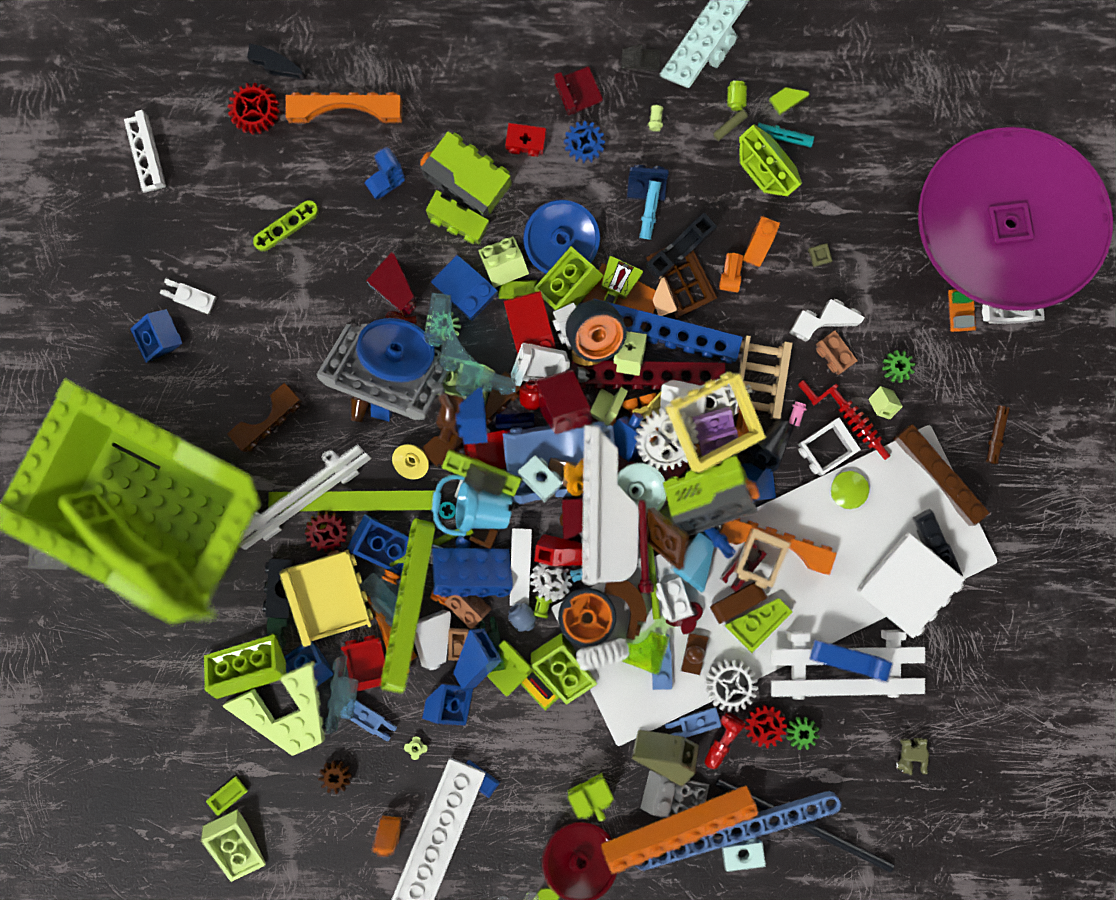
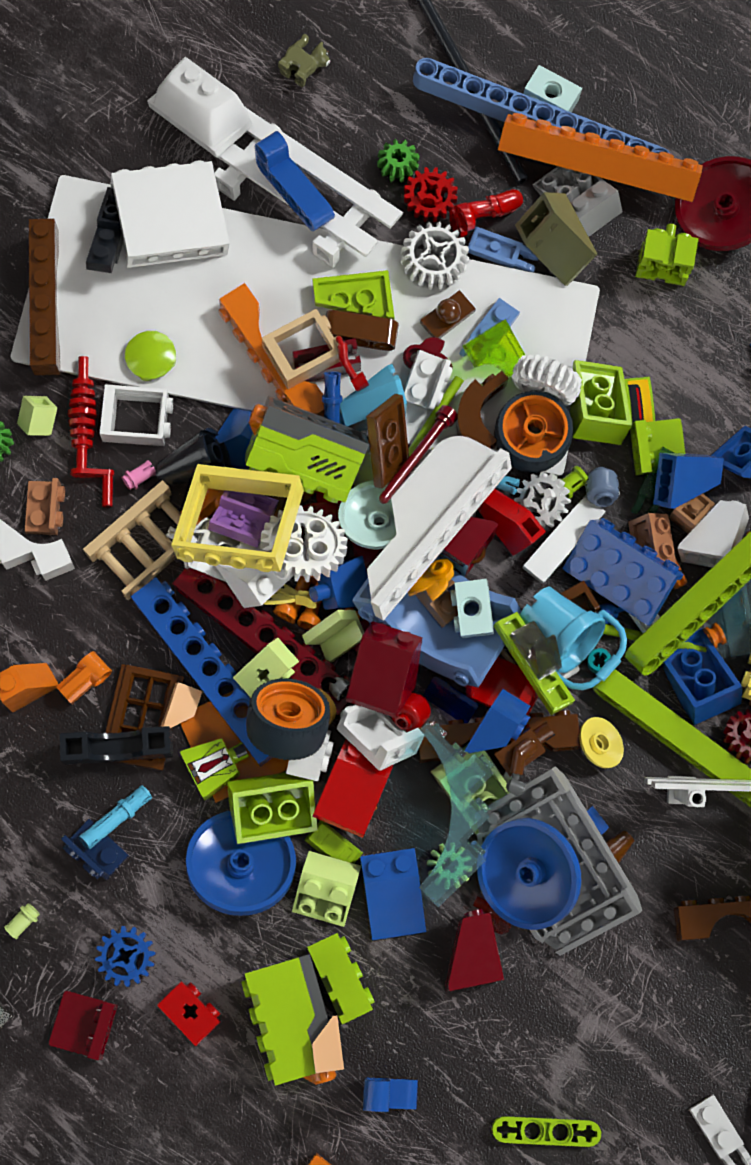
camera: 150 degrees left, 10 degrees down
none -> white windscreen [147,57,252,158]
none -> light nougat tile [312,1016,344,1073]
none -> red piece [336,336,369,391]

